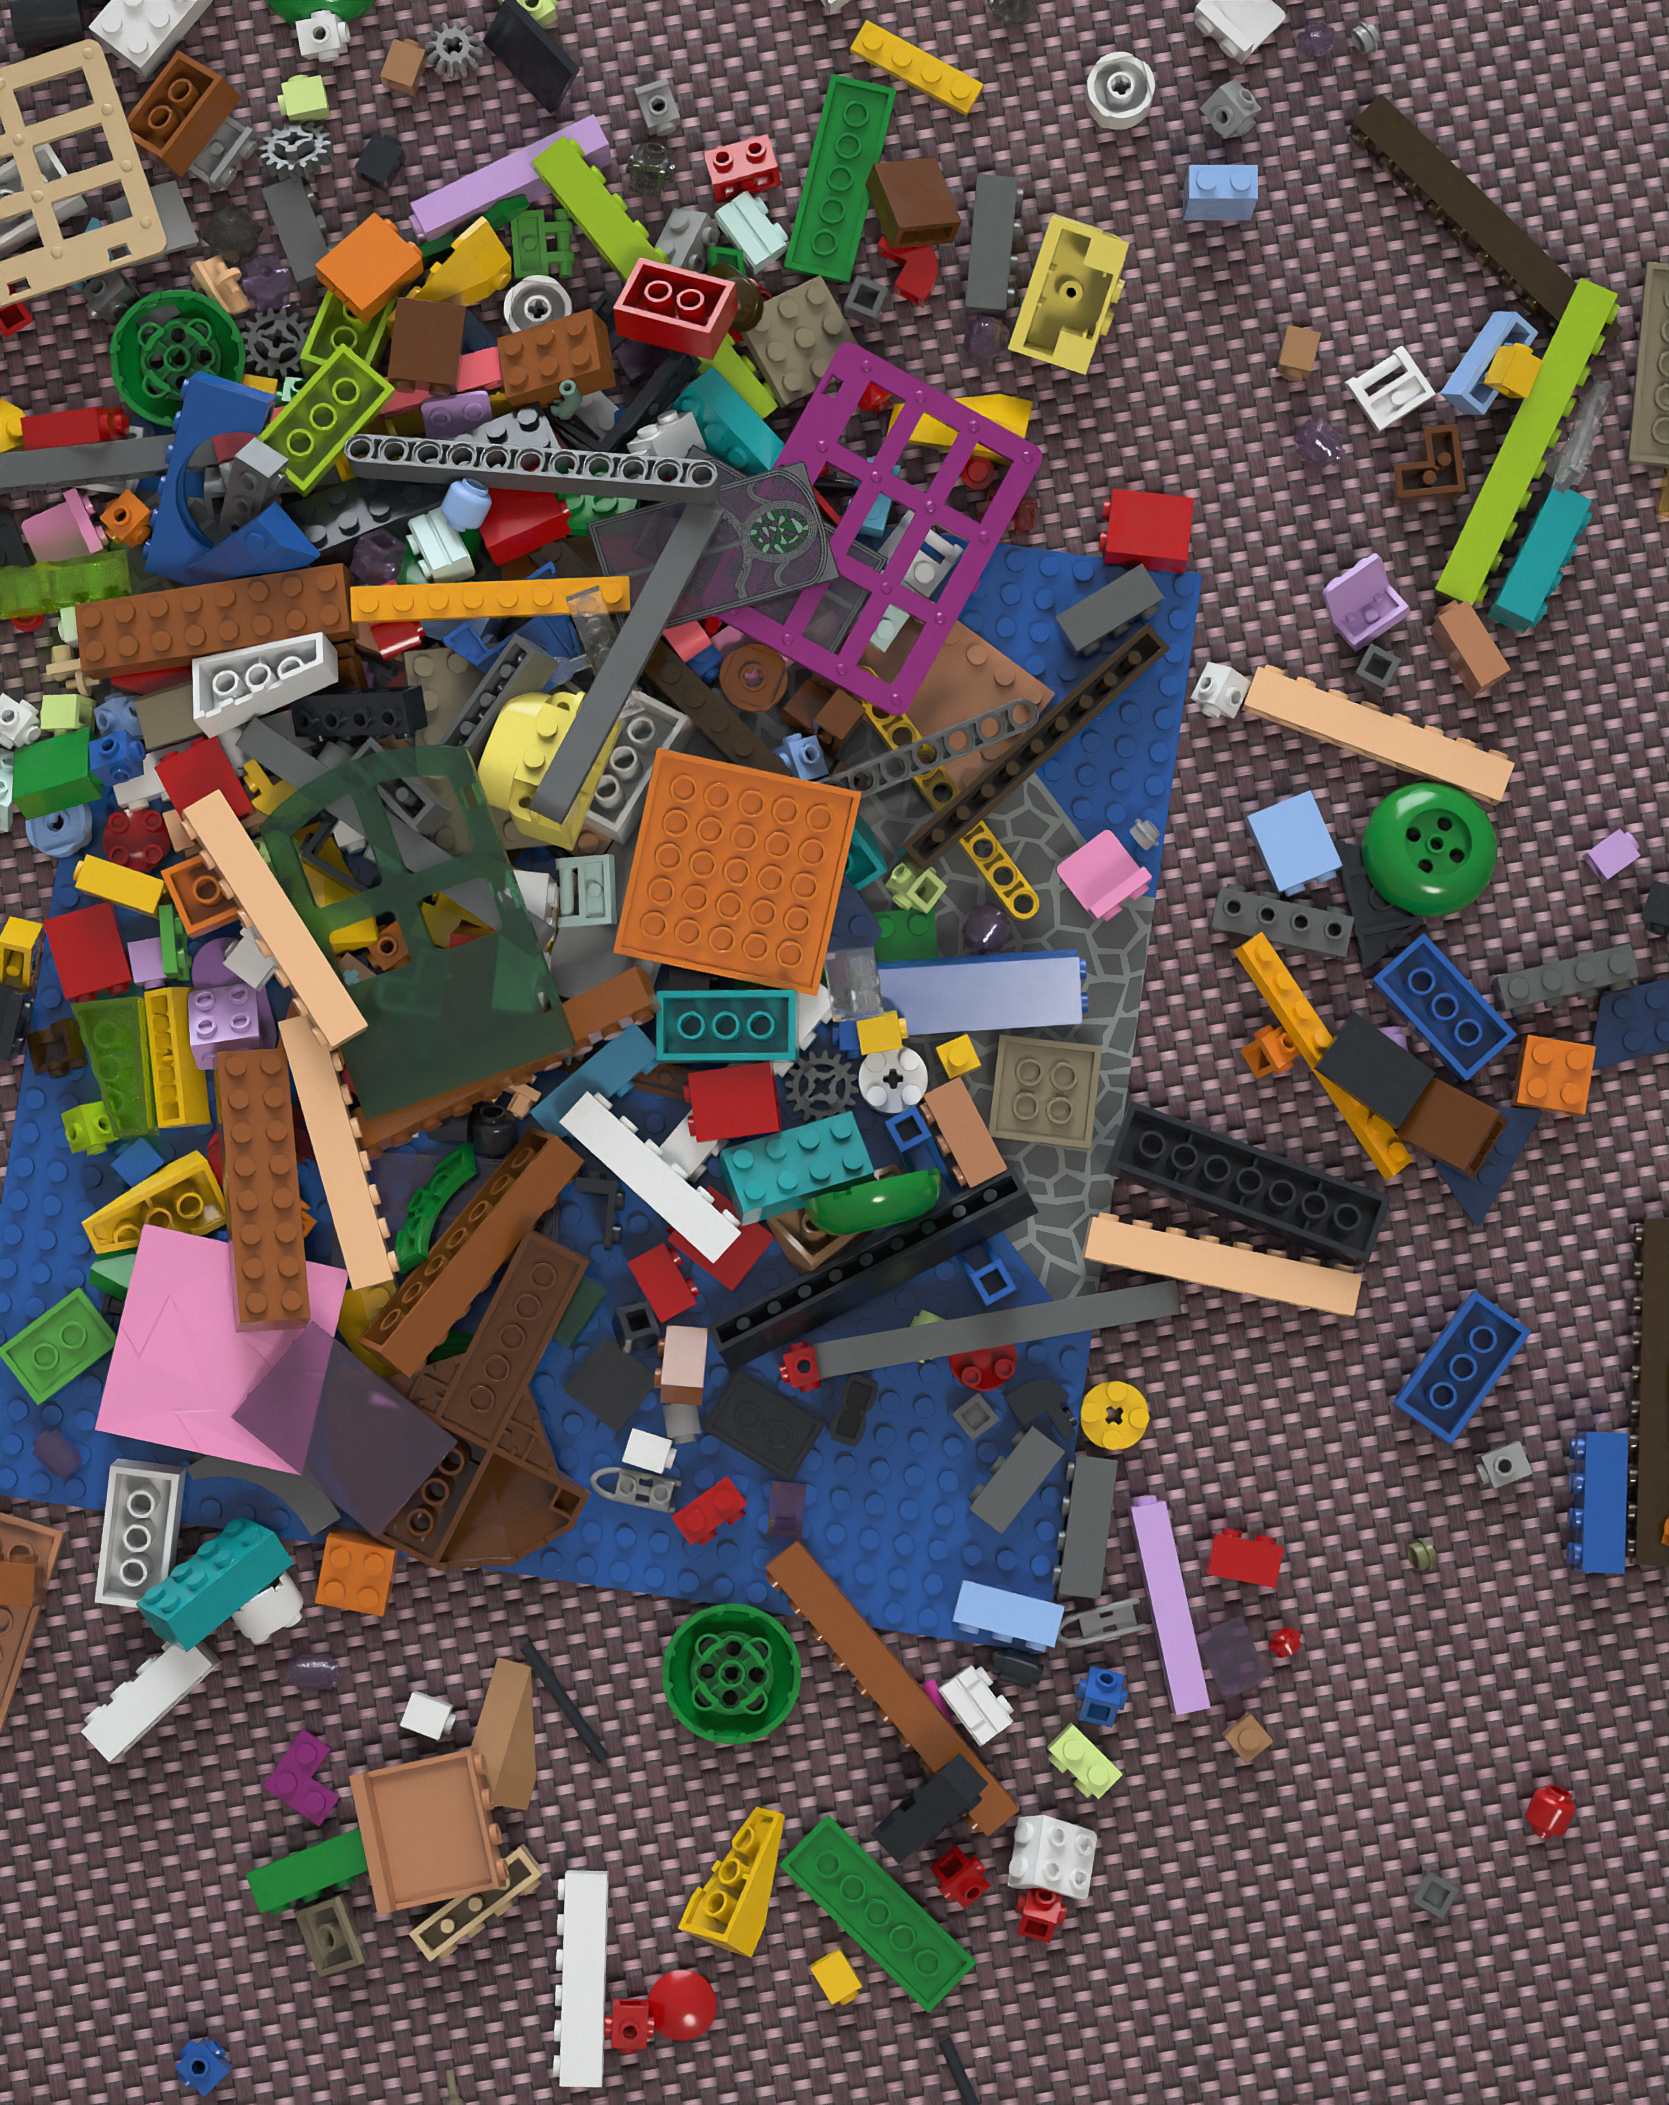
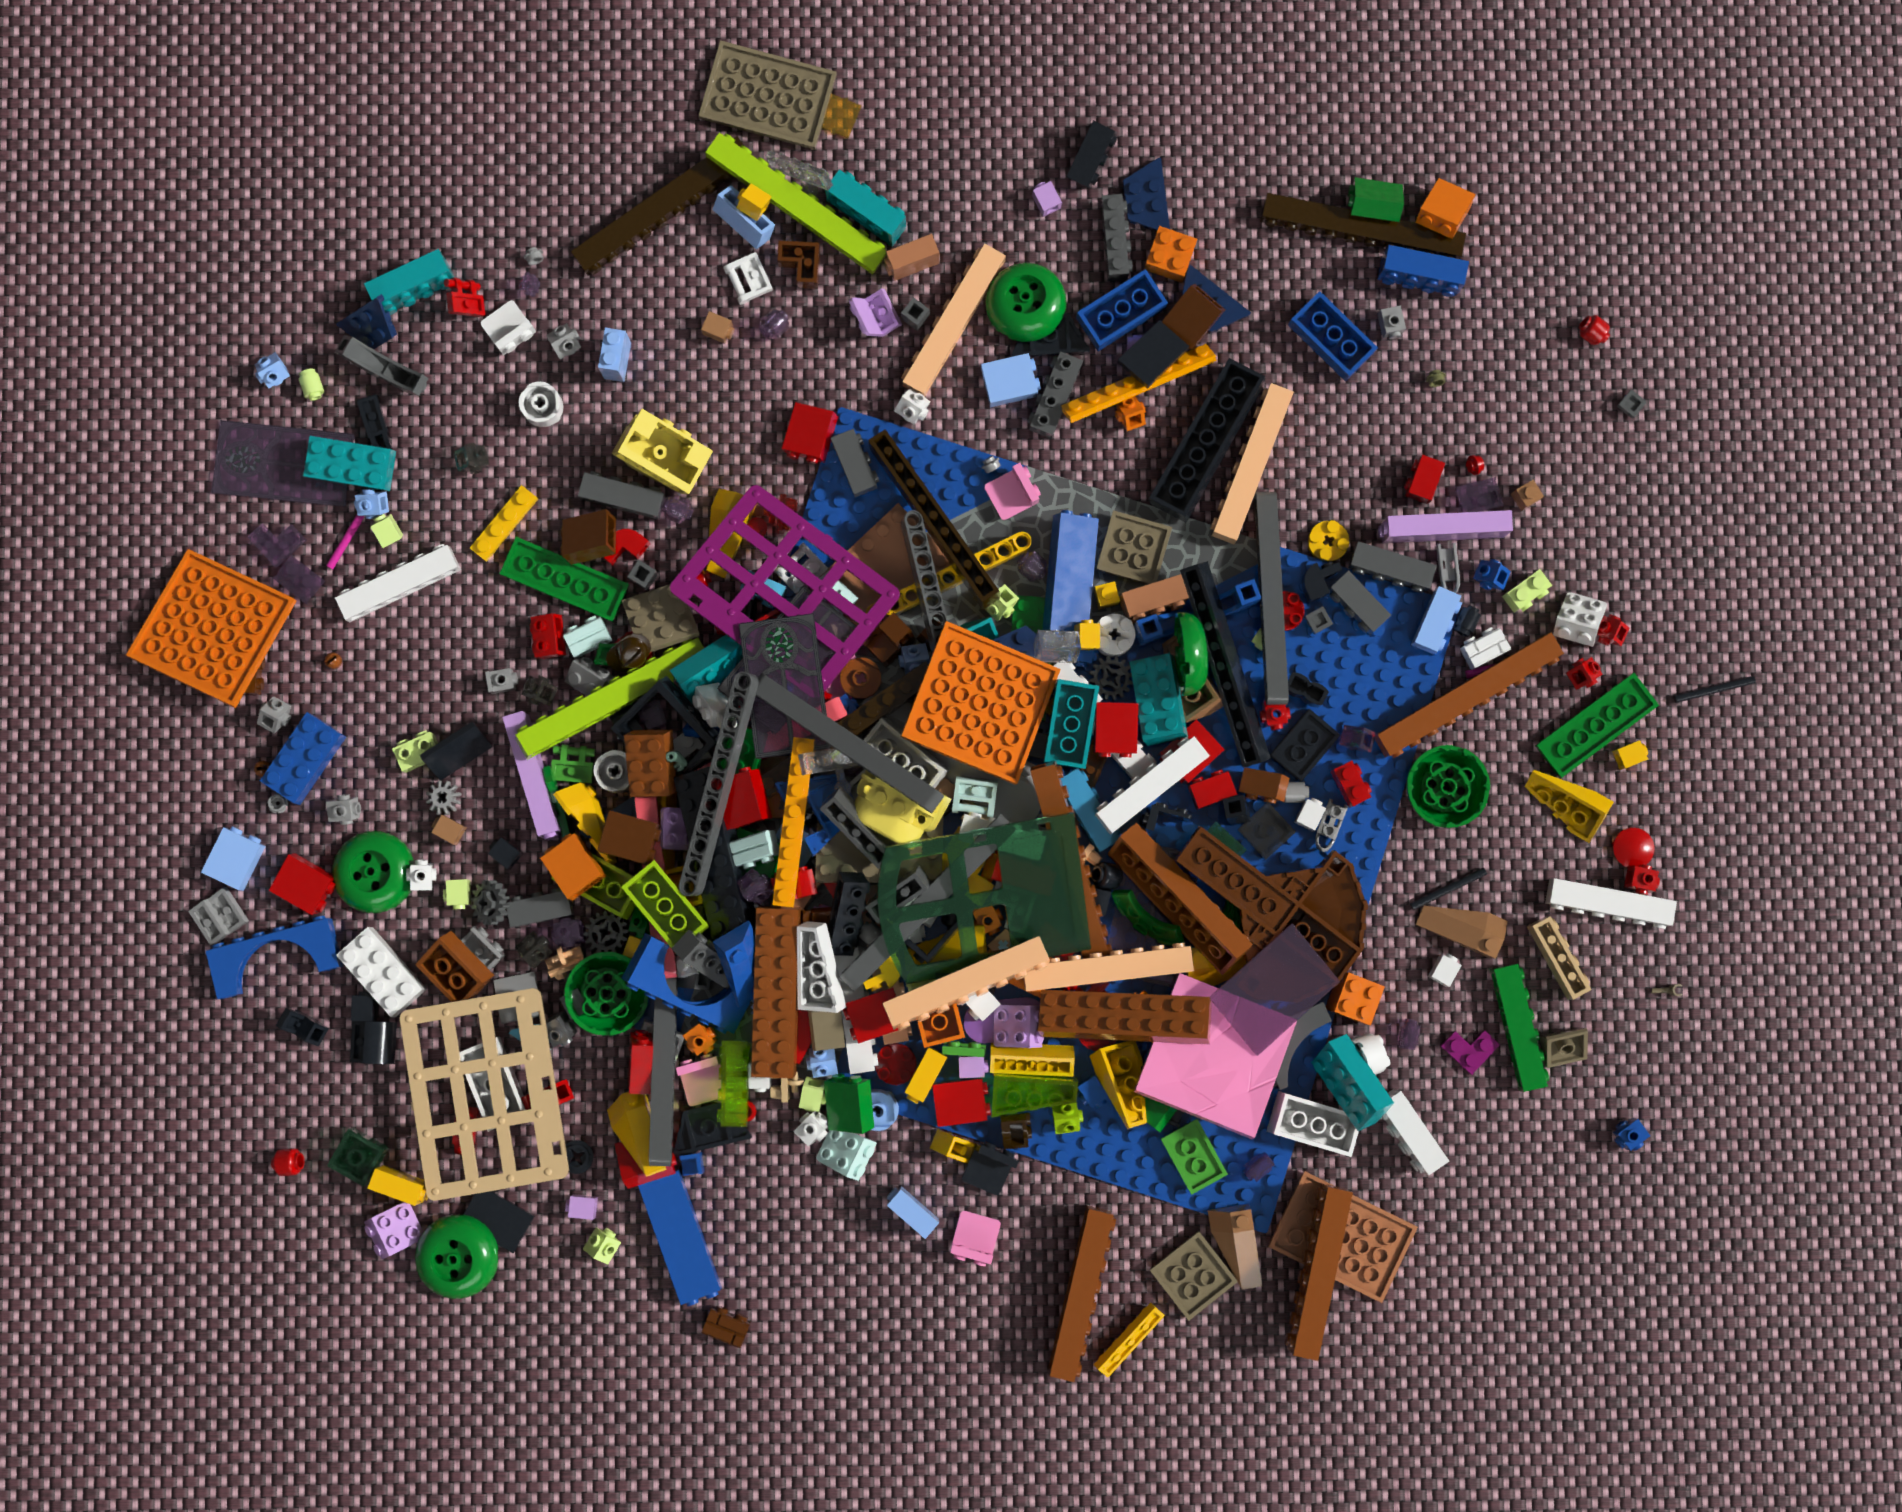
camera: 85 degrees left, 0 degrees up
blue brick [89,729,146,787] -> none
nougat panel [349,1747,509,1915] -> none
light blue head [441,477,492,532] -> none
red brick [613,258,738,360] -> none
black wedge [870,1753,988,1864] -> none

